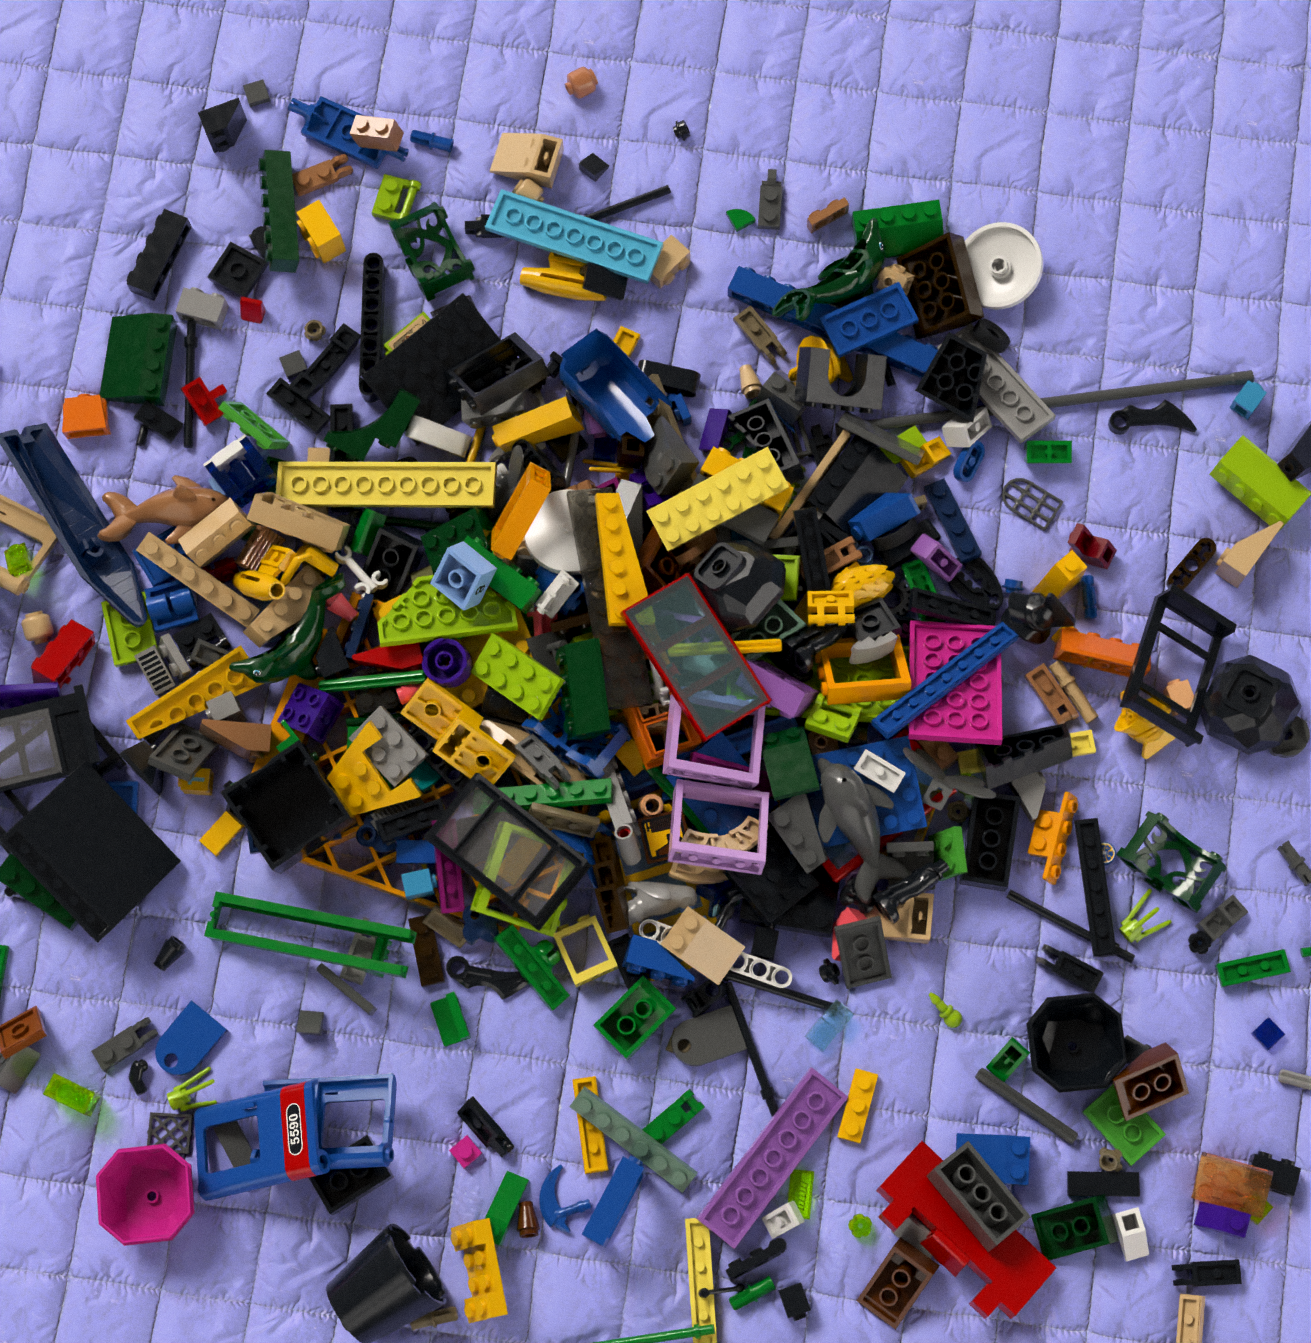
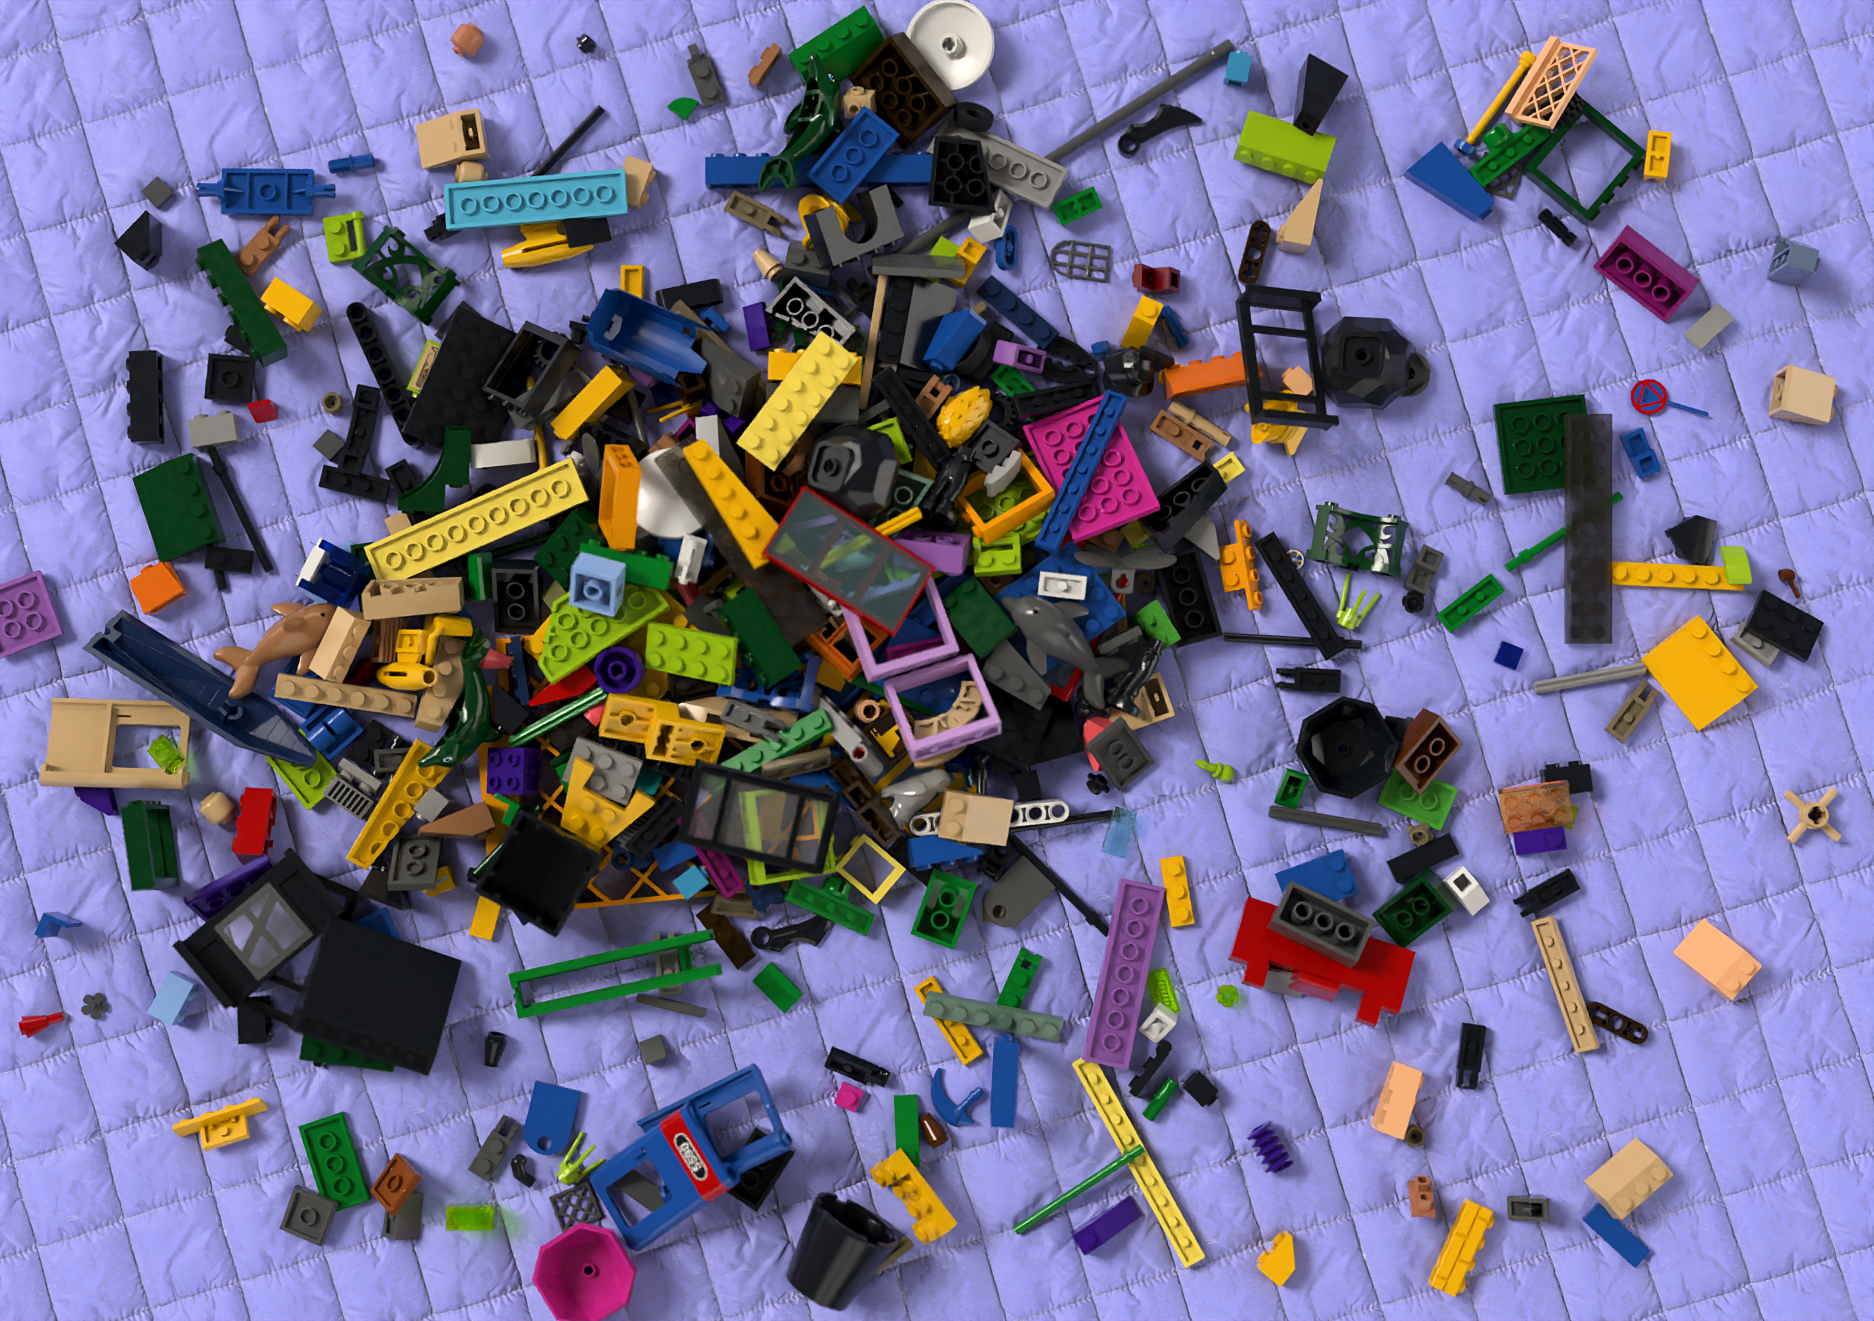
camera: 30 degrees left, 10 degrees up
red plate [181,377,227,426] -> none
bright green plate [218,401,290,450] -> none
white bar [335,546,388,599] -> none
medium nougat brick [349,115,404,152] -> none
black slope [579,153,609,182] -> none
black hinge [698,1283,745,1298] -> none
yellow plate [807,590,855,626] -> none
reddish brown slope [856,1237,940,1330] -> none

